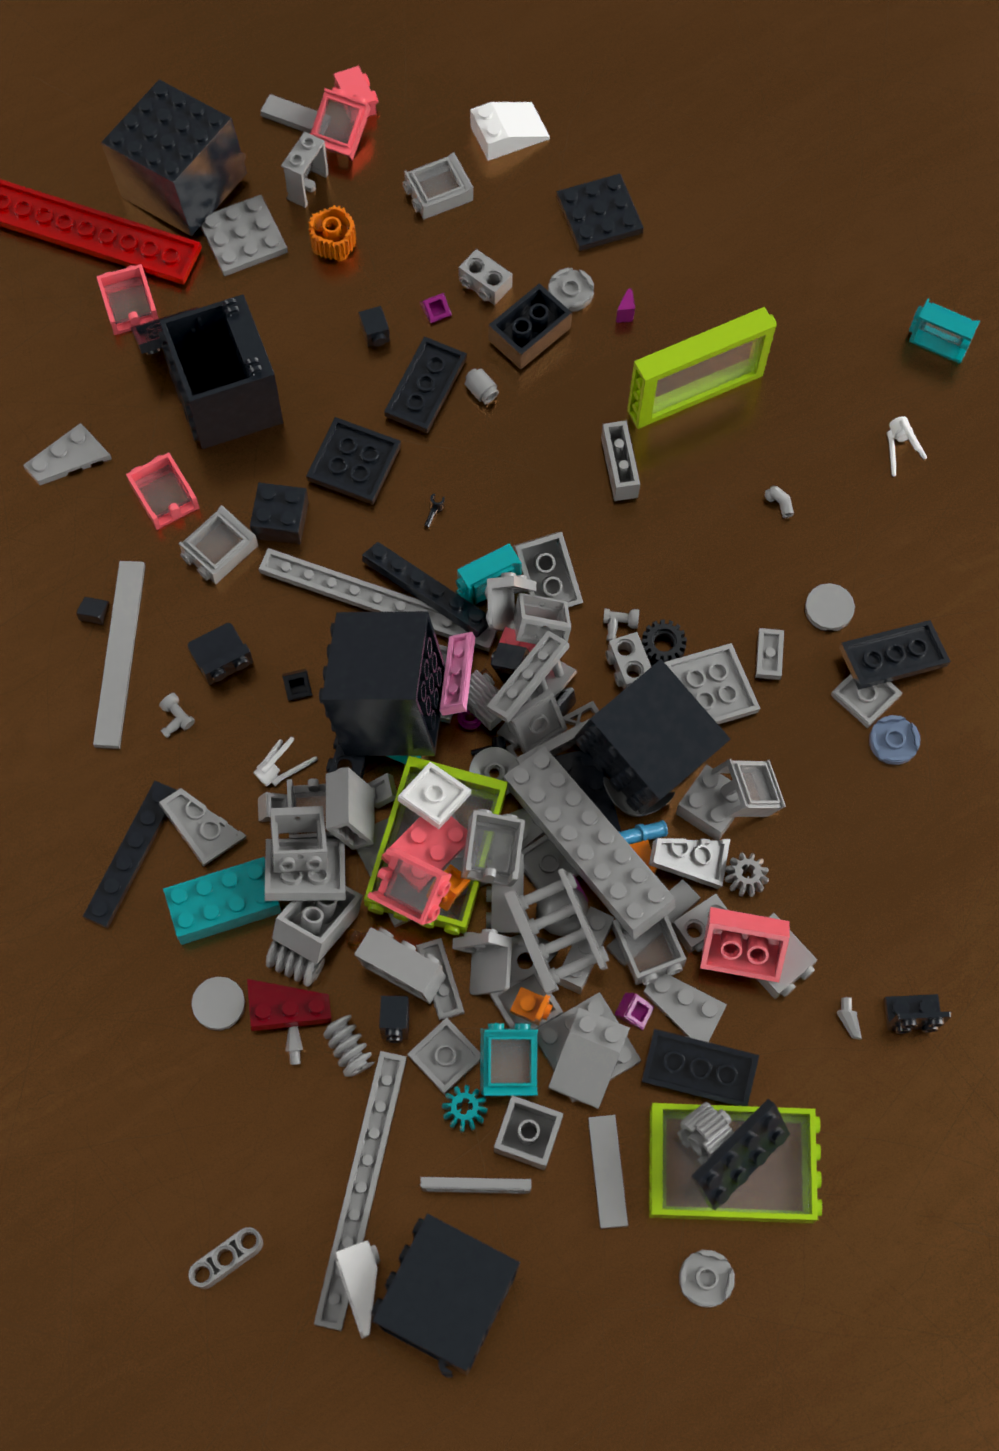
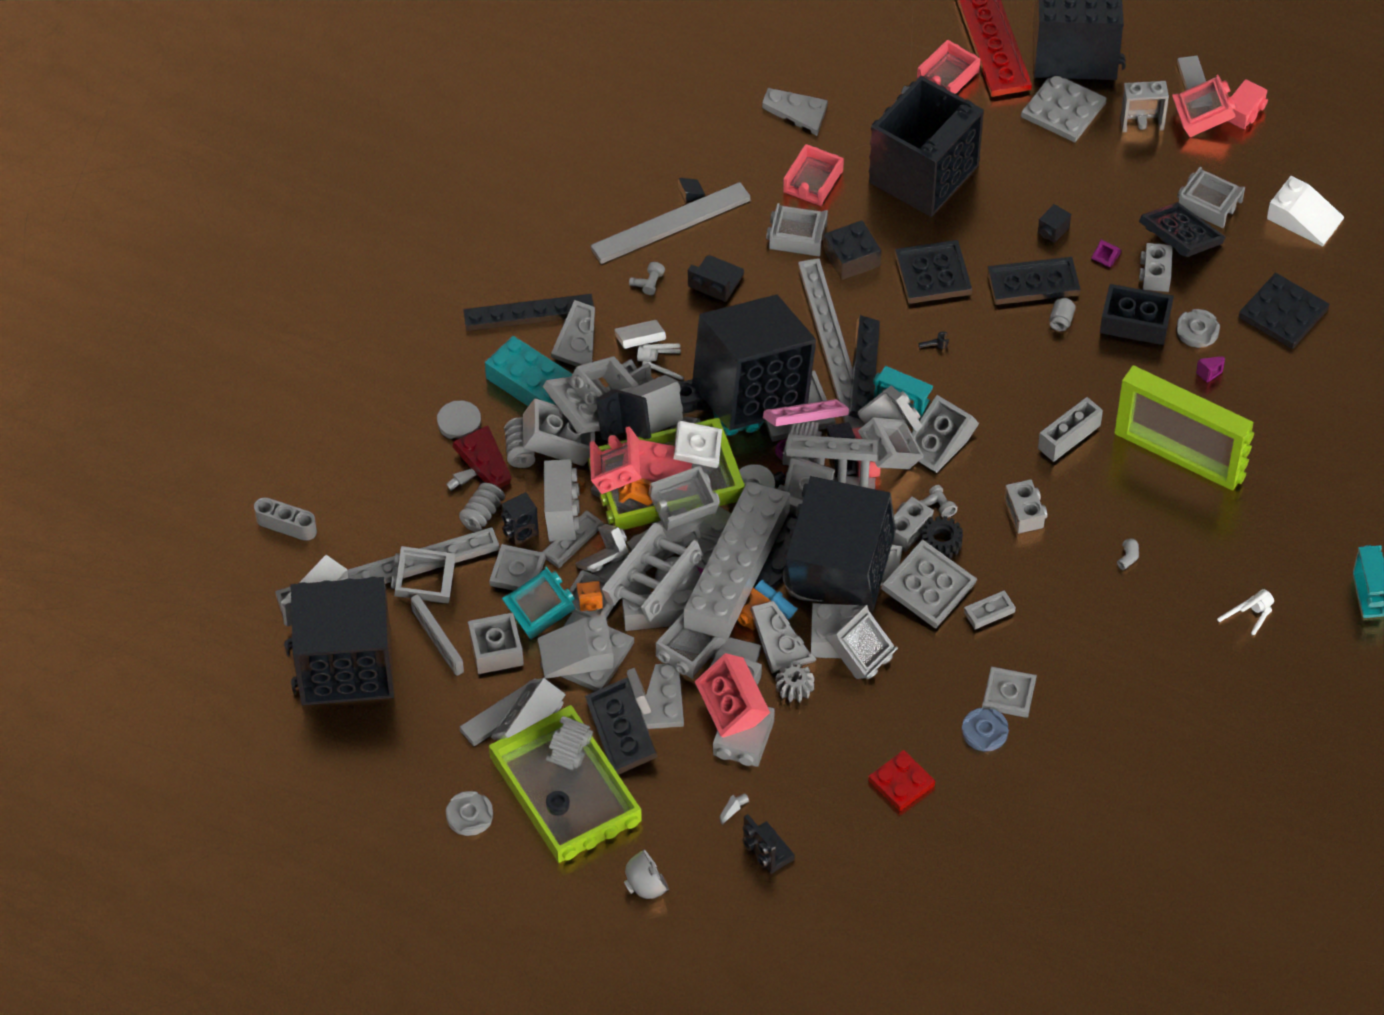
camera: 60 degrees right, 15 degrees down
orange brick [309,205,356,261] -> none
teal gear [442,1085,488,1132] -> none
magenta slope [614,993,654,1030] -> none
black plate [691,1099,791,1211] -> none
light grey tile [805,583,855,631] -> none
black plate [839,620,951,690] -> none
none -> light grey window [391,546,456,604]
none -> light grey slope [491,678,566,740]
none -> black tile [546,791,570,816]
none -> black bracket [596,389,651,441]
none -> white tile [614,320,666,348]
none -> light grey cylinder [624,850,669,899]
none -> light grey tile [627,668,652,715]
none -> red plate [868,750,935,811]
none -> light grey brick [1004,480,1047,533]
none -> black plate [1139,202,1226,257]

